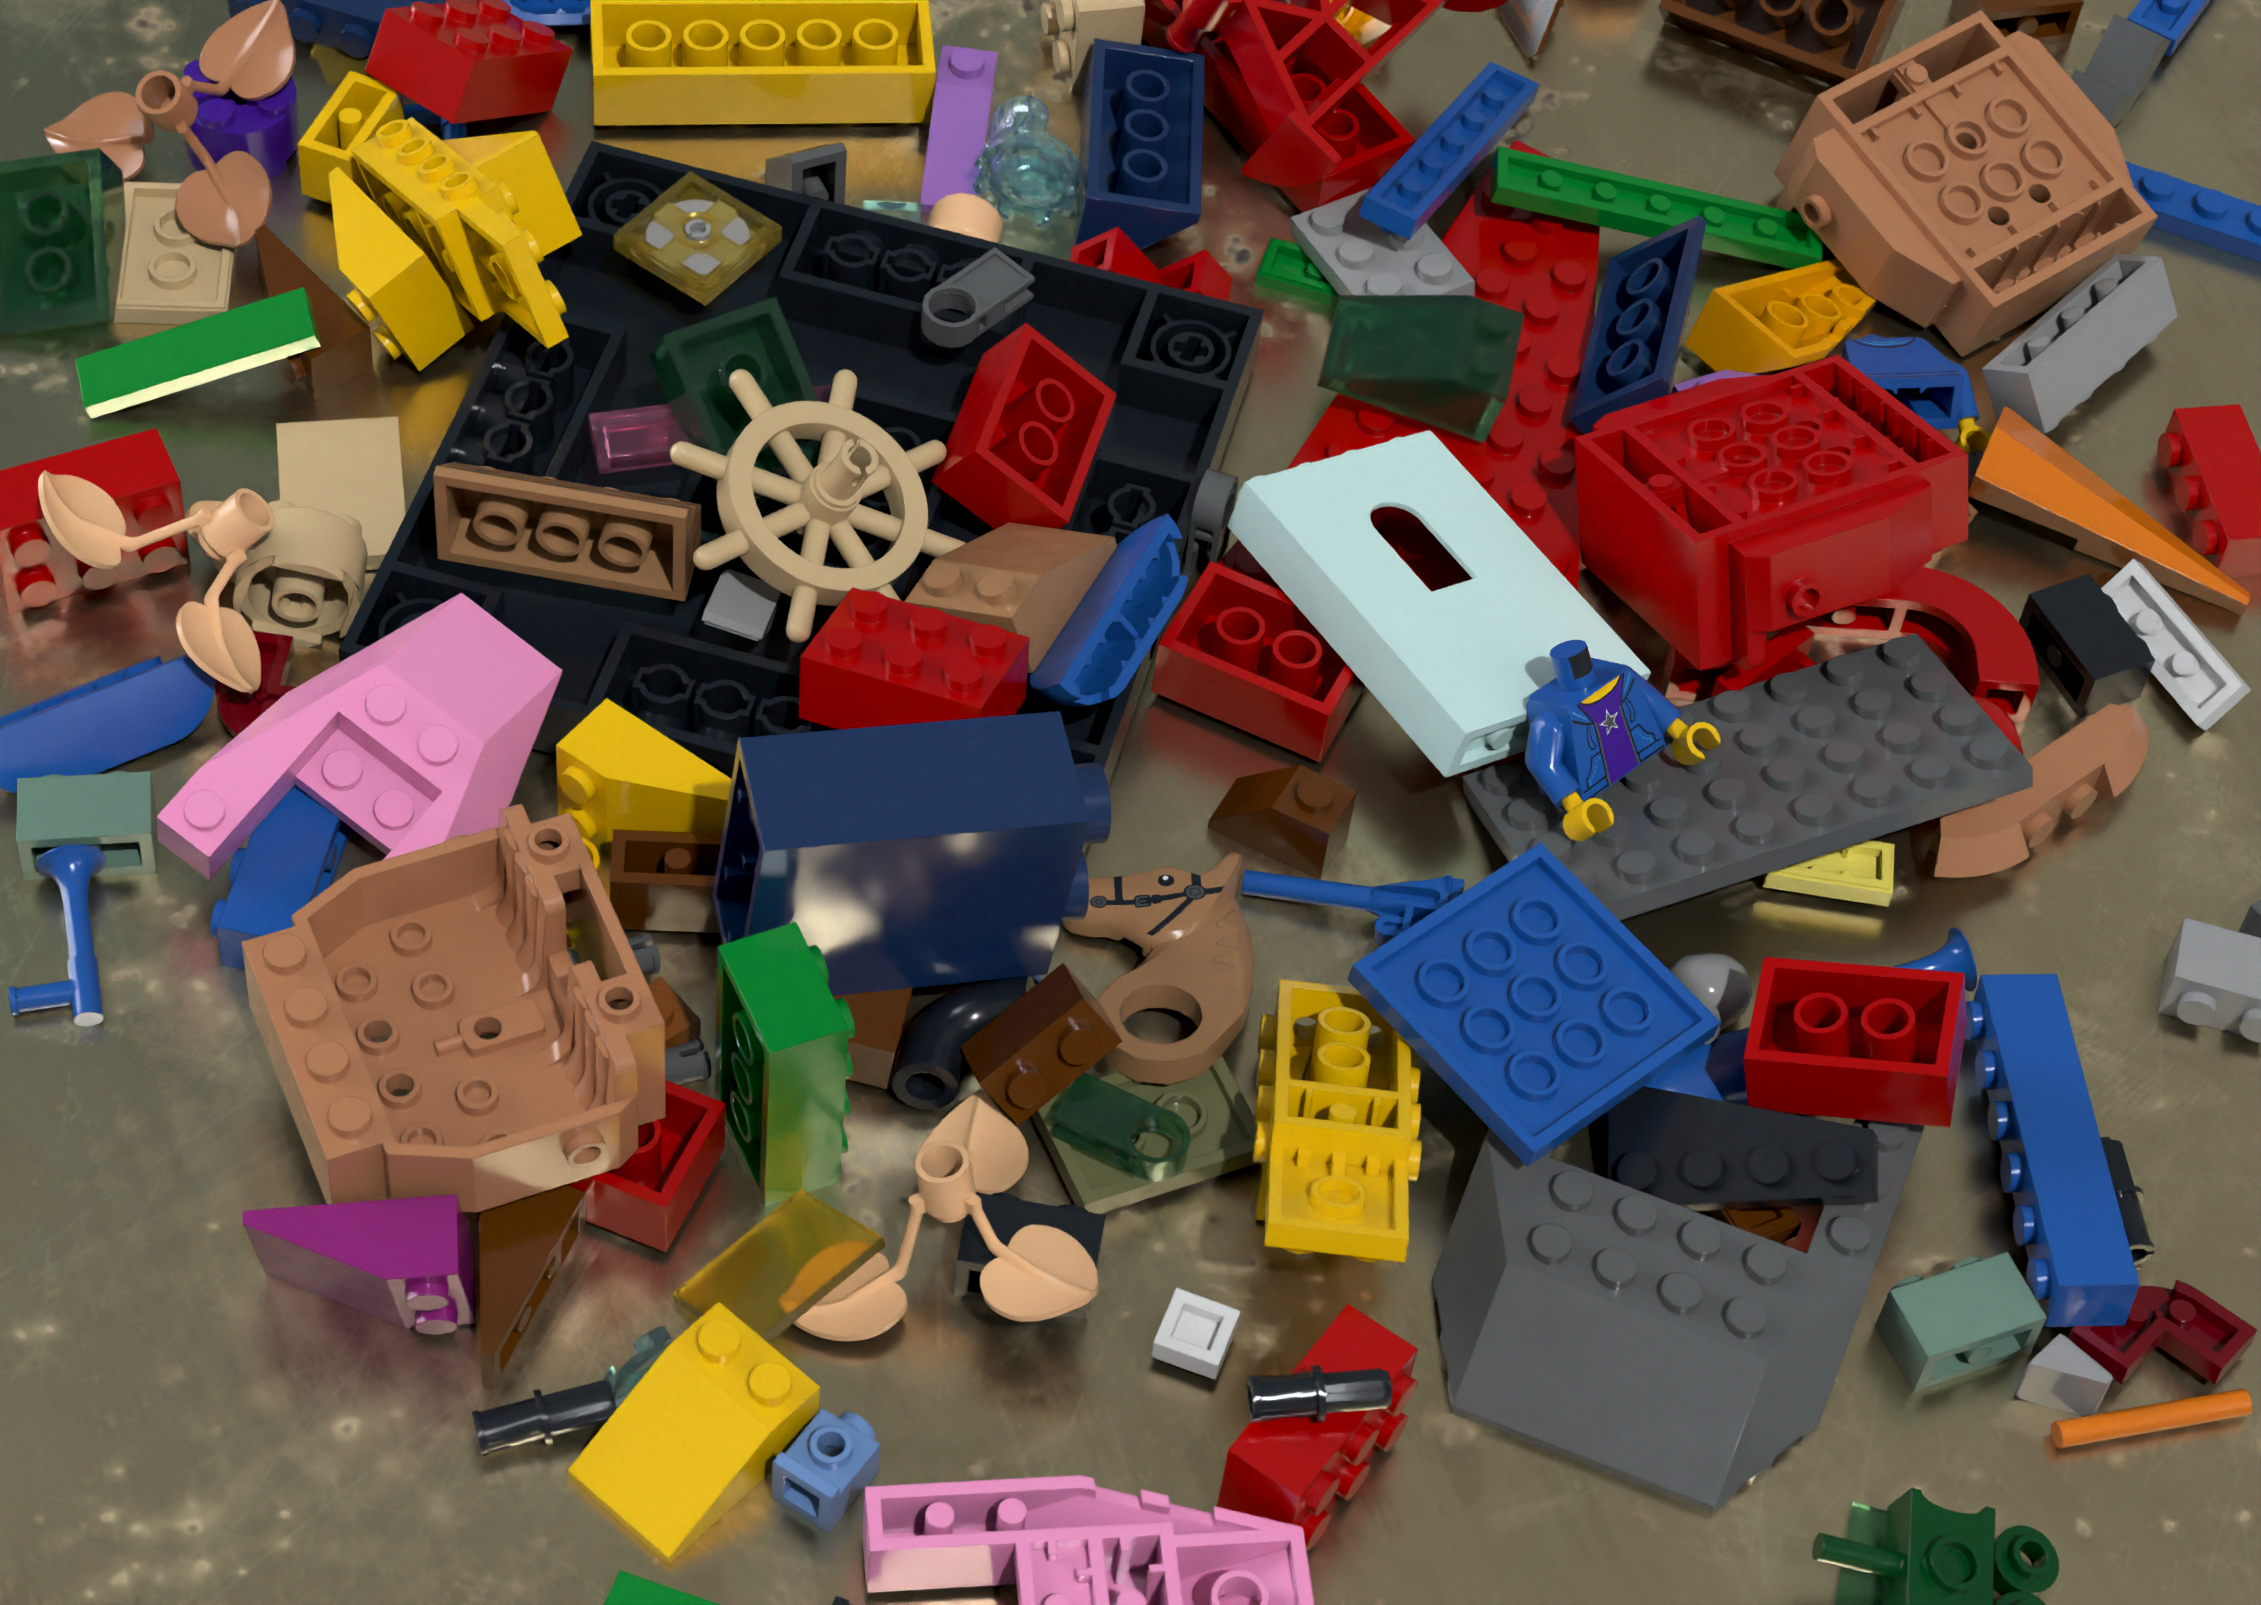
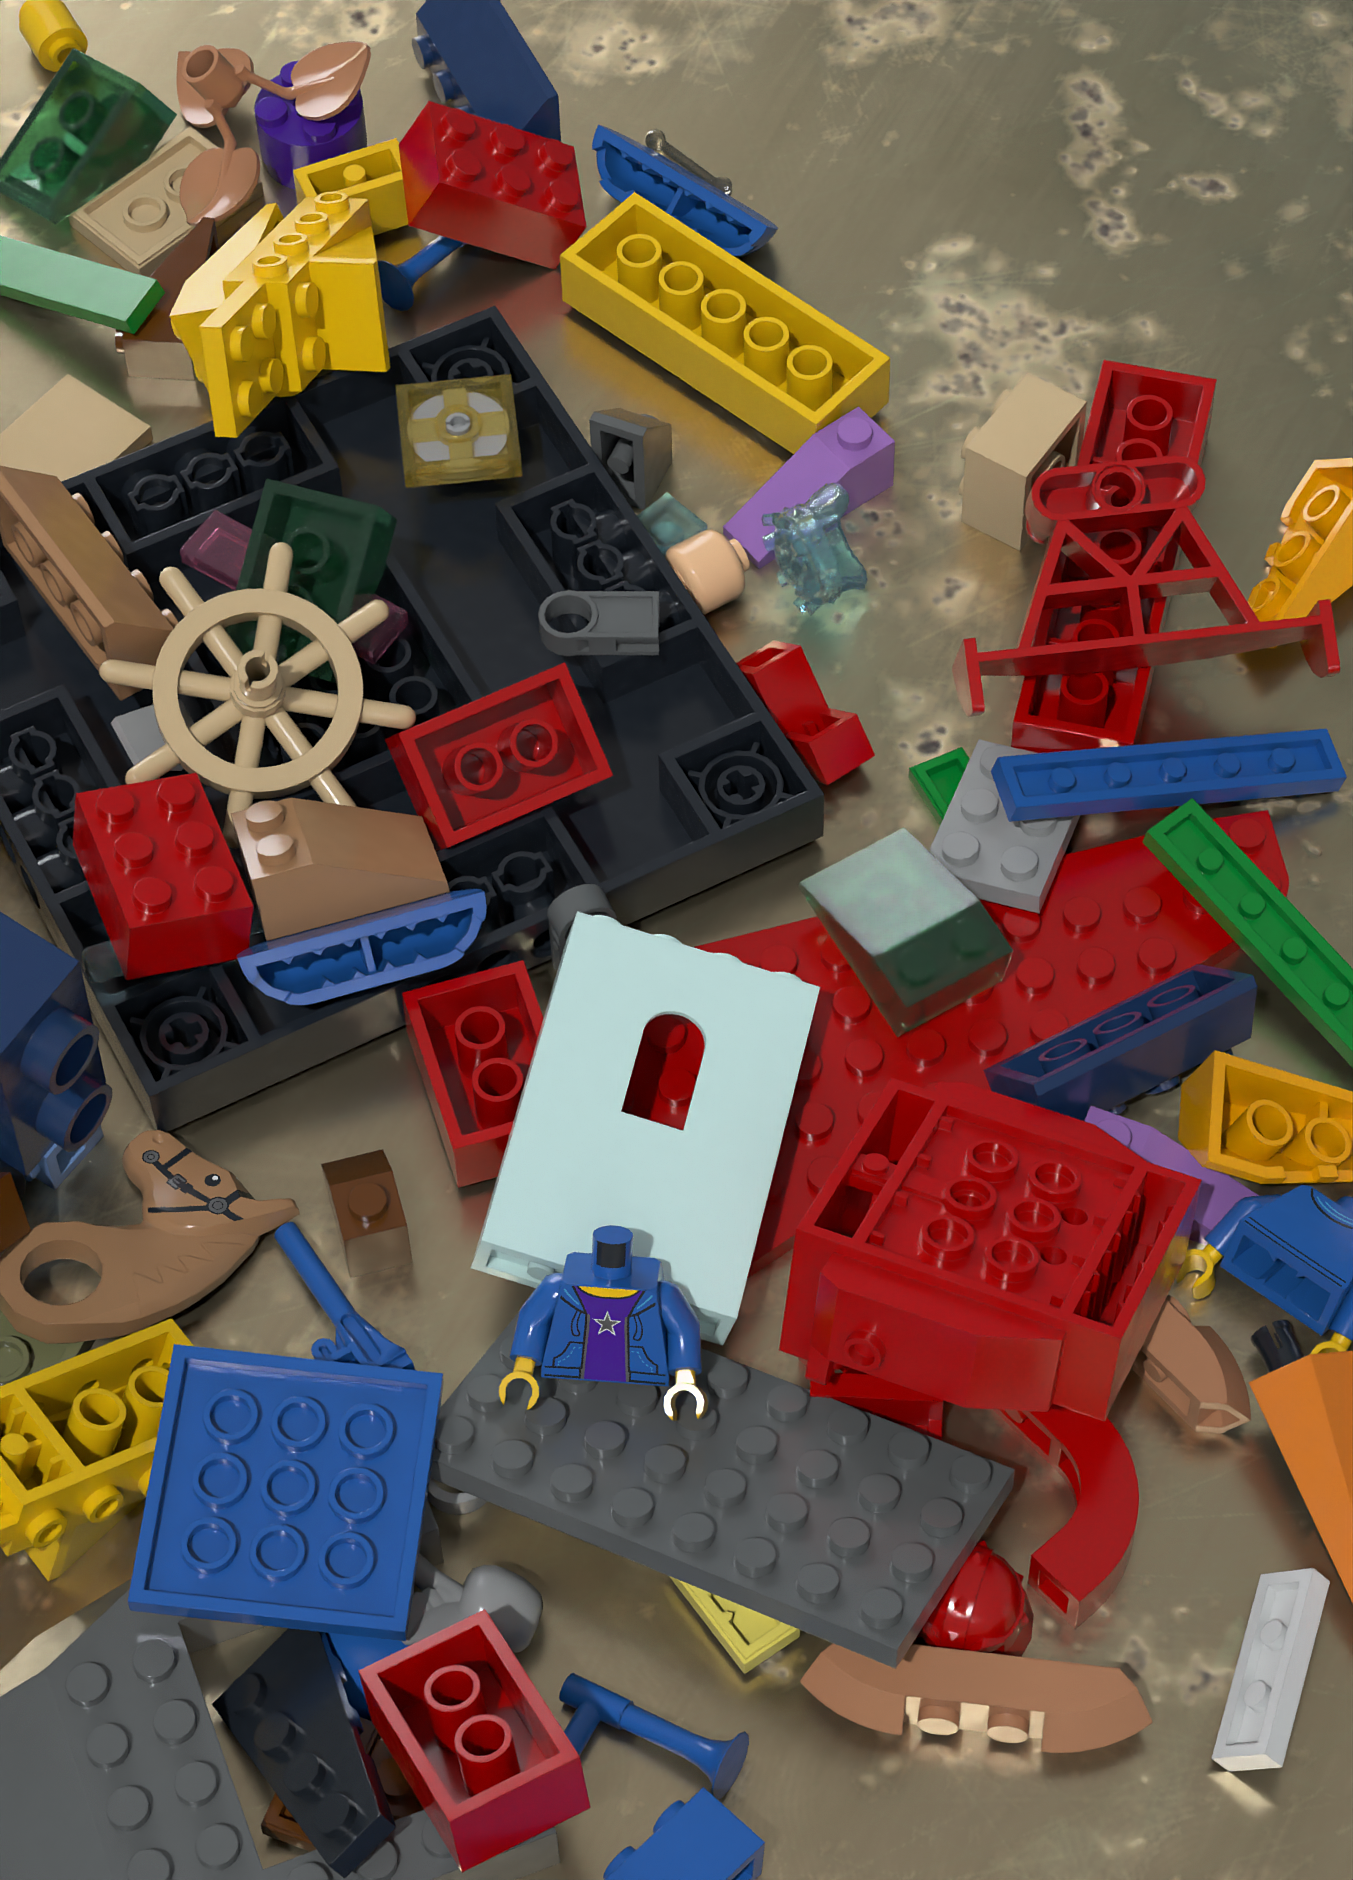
camera: 55 degrees right, 5 degrees up
dark blue slope [1075,38,1205,250] -> none
black brick [2019,573,2155,719] -> none

